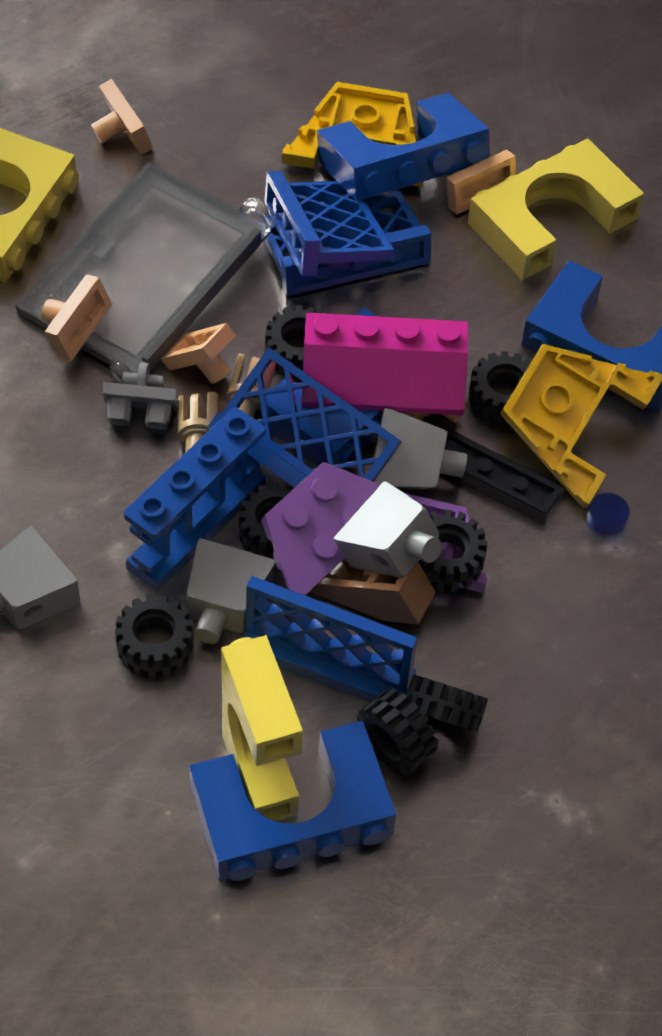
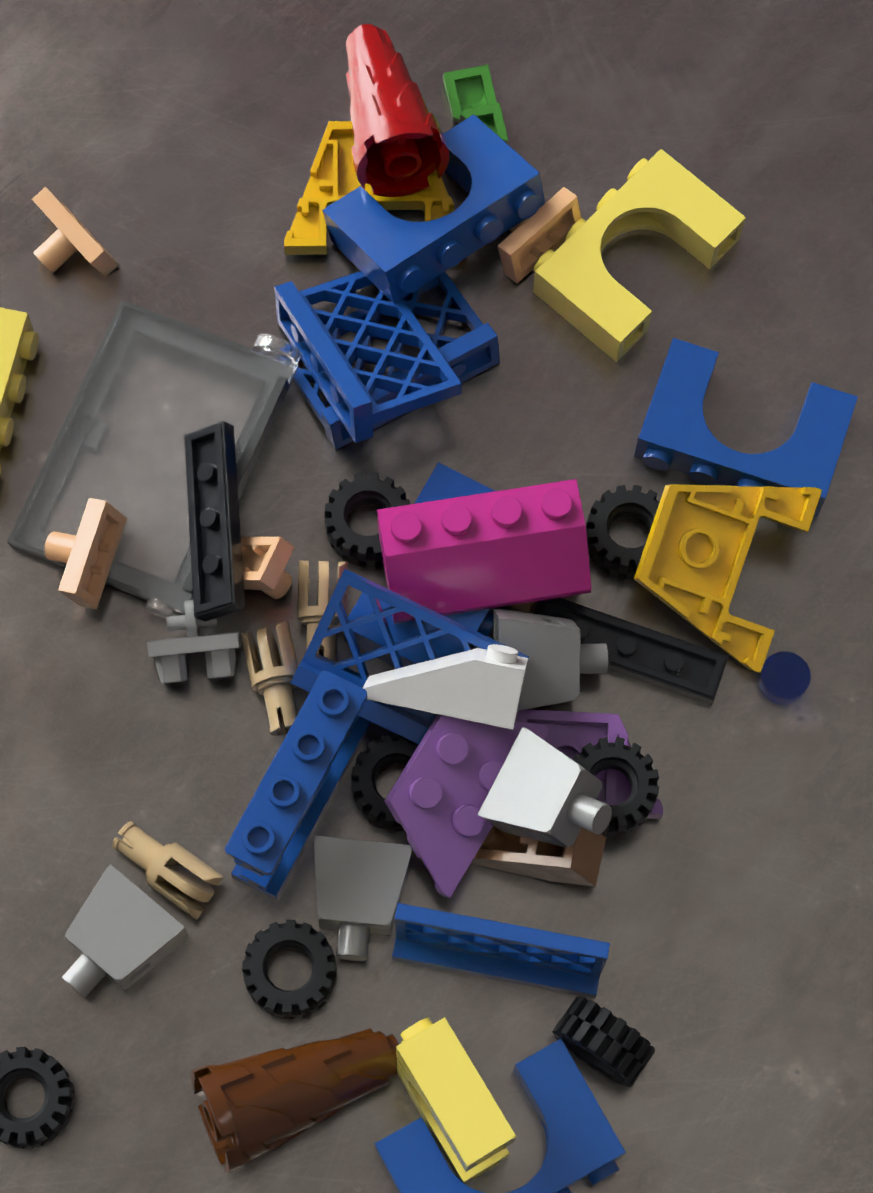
camera: 10 degrees left, 15 degrees up
black tyre [406,674,488,732] -> none
none -> tan arm [112,821,225,920]
none -> black tile [184,421,245,622]
none -> reddish brown cone [191,1028,399,1173]
none -> red cone [345,24,449,197]
none -> white slope [363,644,528,730]
none -> bright green slope [443,64,508,143]

